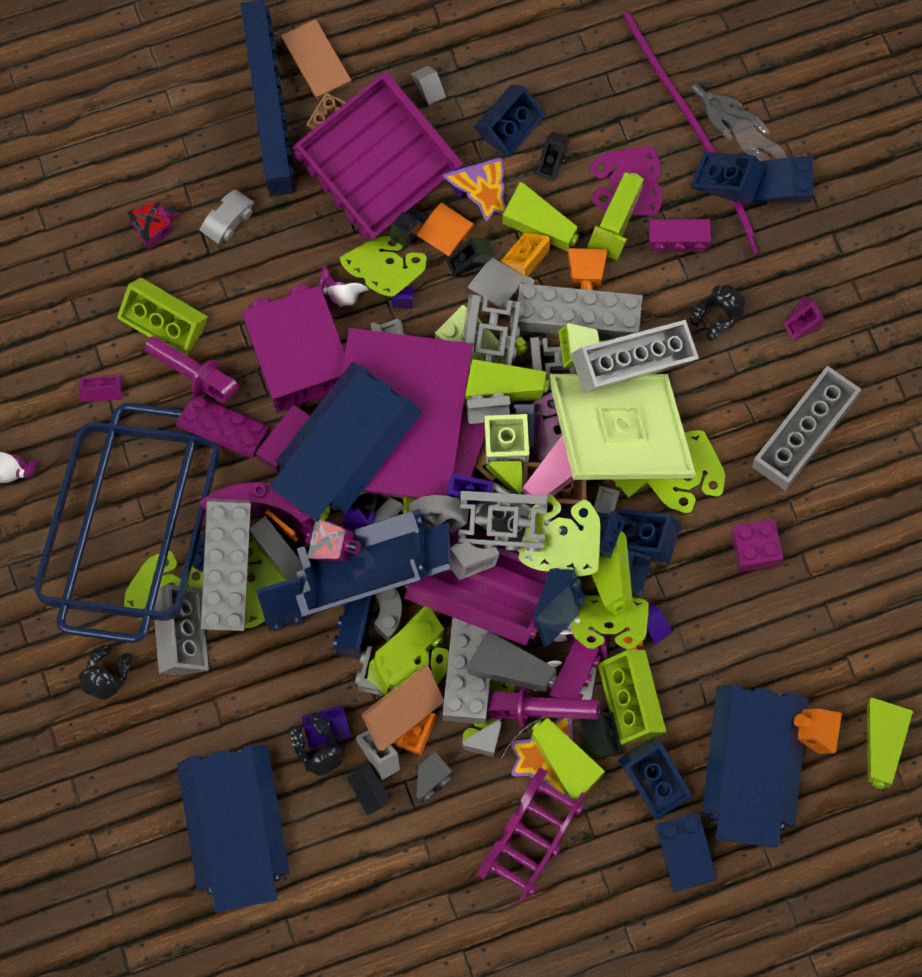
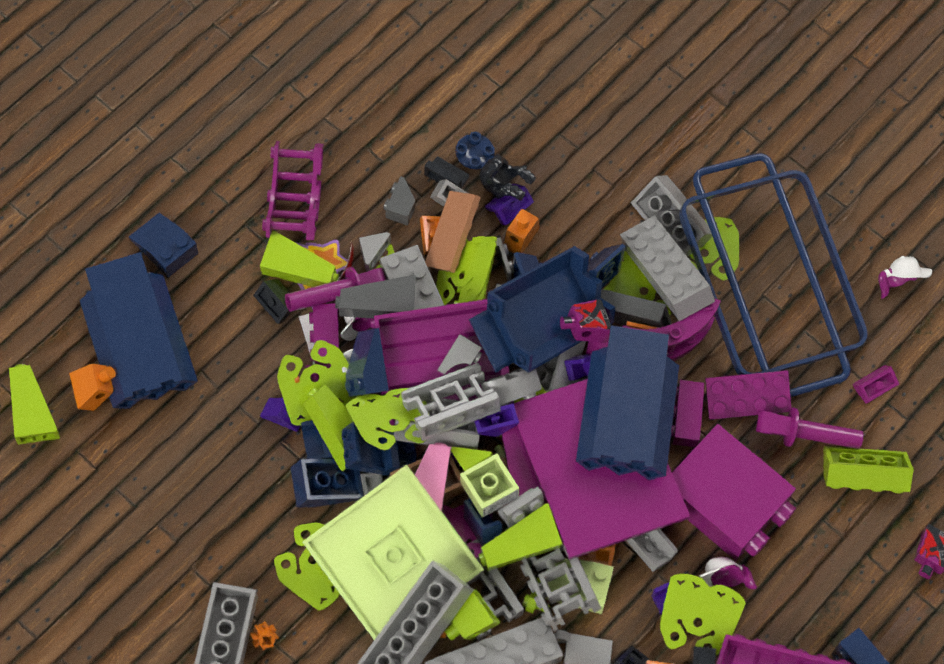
camera: 145 degrees right, 5 degrees down
black hair [78,645,132,700] -> none
dark blue panel [177,745,290,912] -> none
light grey brick [200,189,254,243] -> none
lime slope [598,649,666,746] -> none
dark blue slope [618,737,693,820] -> none
magenta brick [731,519,783,573] -> none
none -> orange gear [250,621,279,651]
none -> dark blue dish [456,131,495,169]
none -> orange torso [503,209,540,254]

